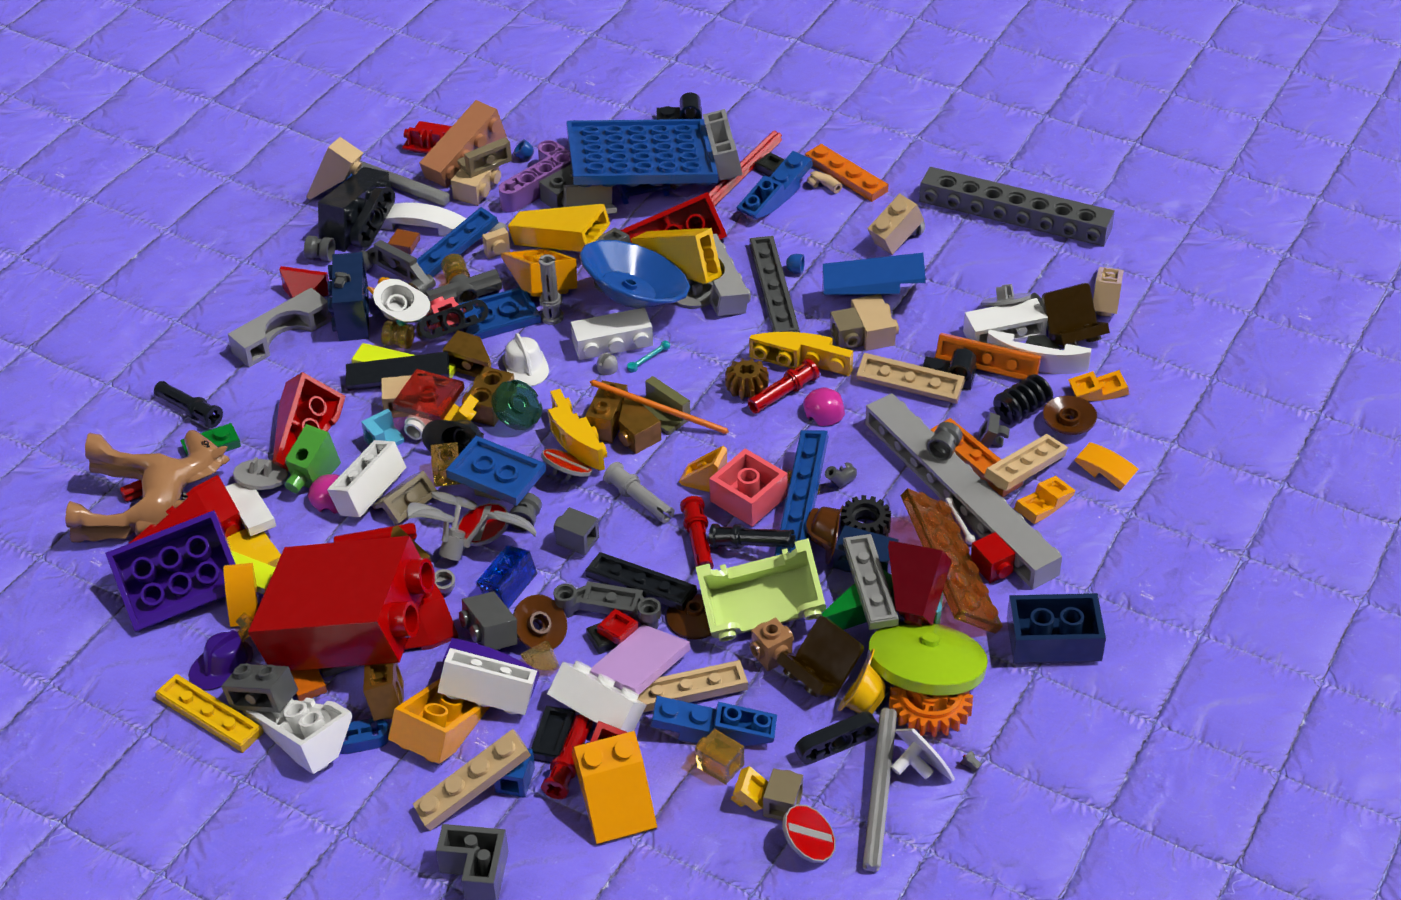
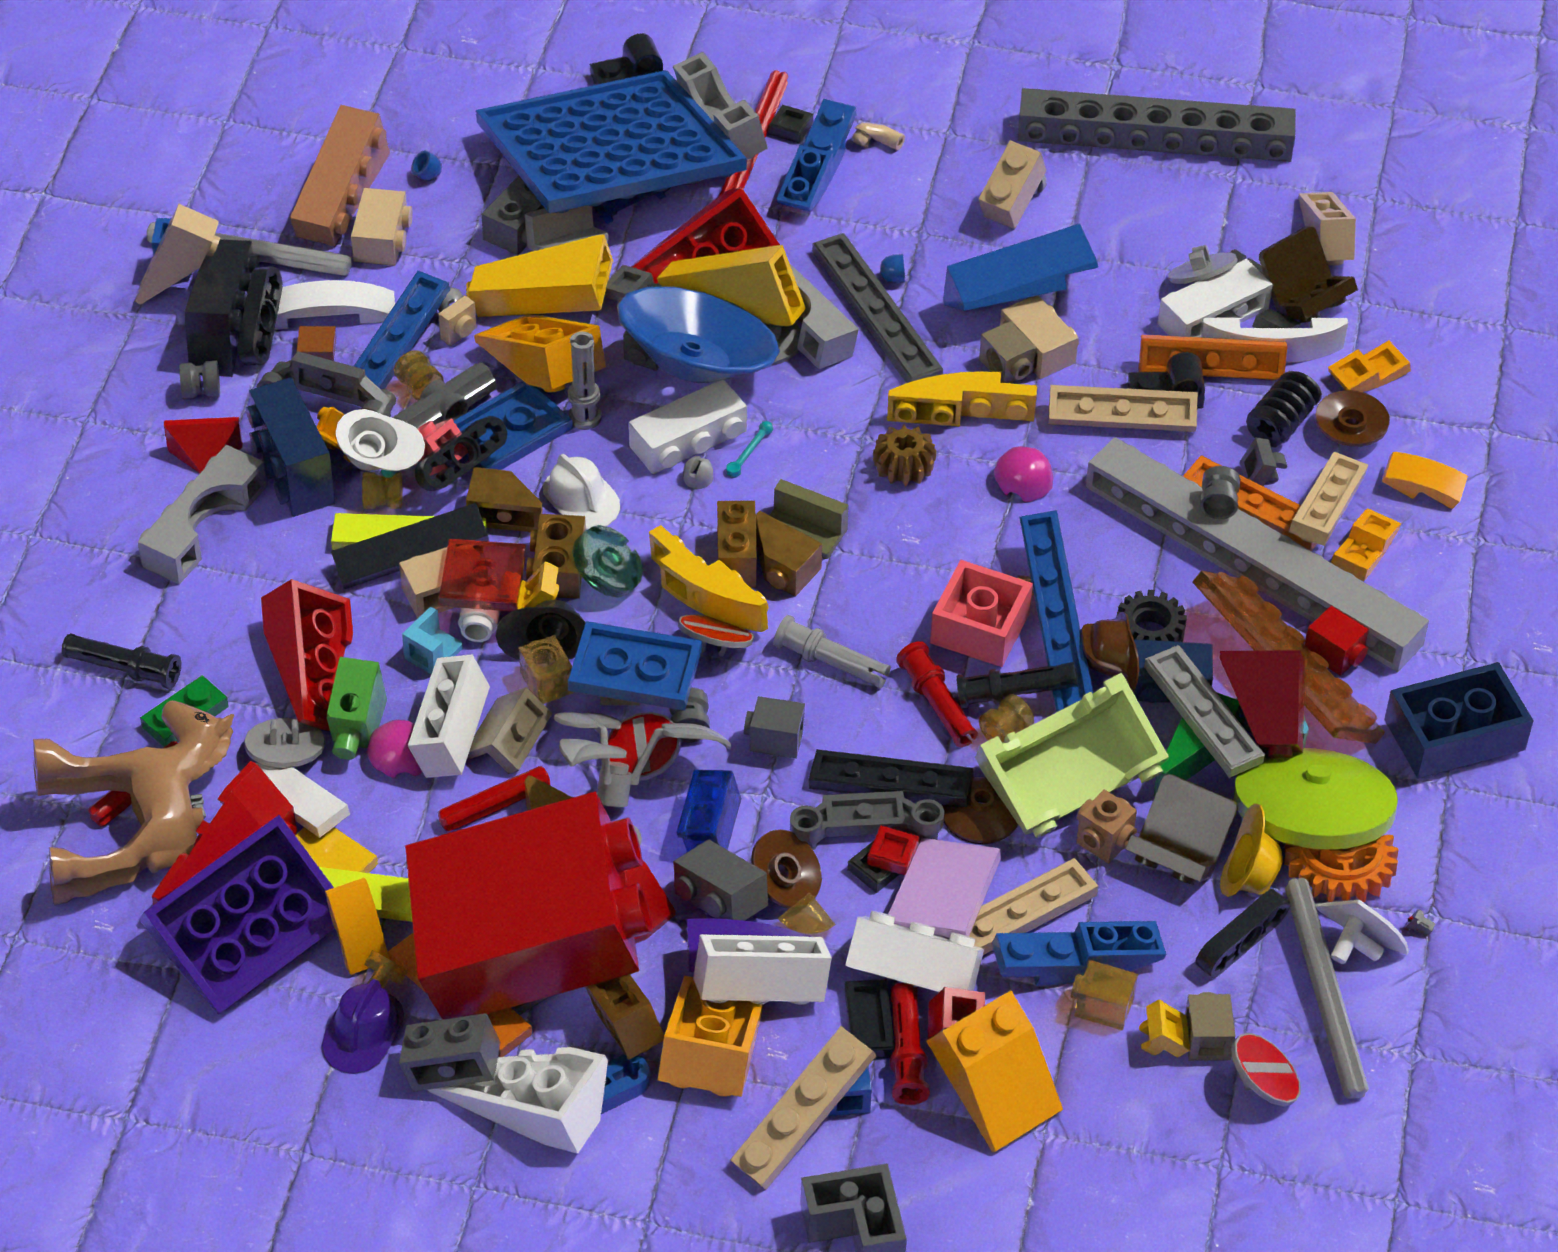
camera: 20 degrees left, 5 degrees up
yellow tile [155,674,264,753] -> none
dark grey piece [334,272,351,288] -> none
red hinge [402,121,452,153] -> none
dark tan panel [457,137,512,178] -> none
medium lavender beam [498,140,571,212] -> none
orange axle [589,379,729,434] -> none
light orange slope [679,446,727,492] -> none
red pin [747,359,820,414] -> none
orange plate [805,144,888,202] -> none
dark grey arm [825,462,857,487] -> none
white hinge [945,497,976,545] -> none
none -> clear yellow wheel [979,694,1034,743]

